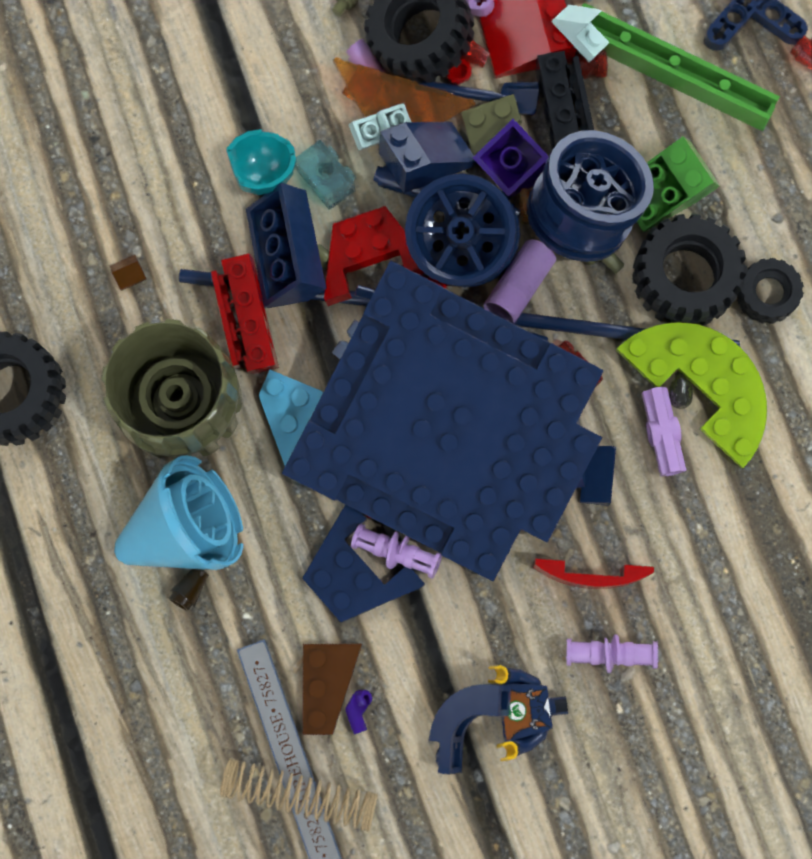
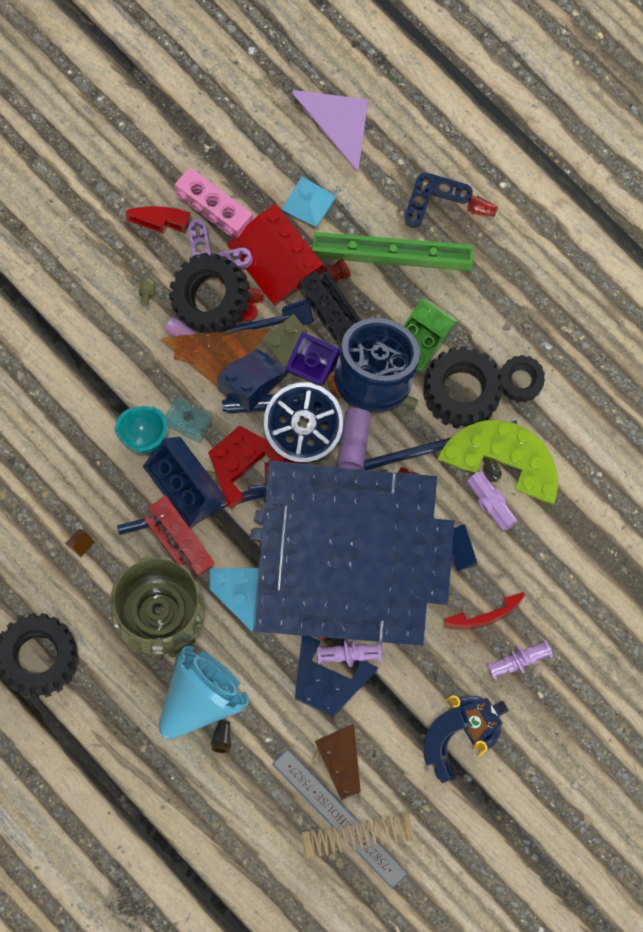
camera: 30 degrees left, 5 degrees down
dark purple arm [345,690,372,735] -> none
light aqua slope [349,103,411,151] -> none
light aqua slope [551,5,609,62] -> none

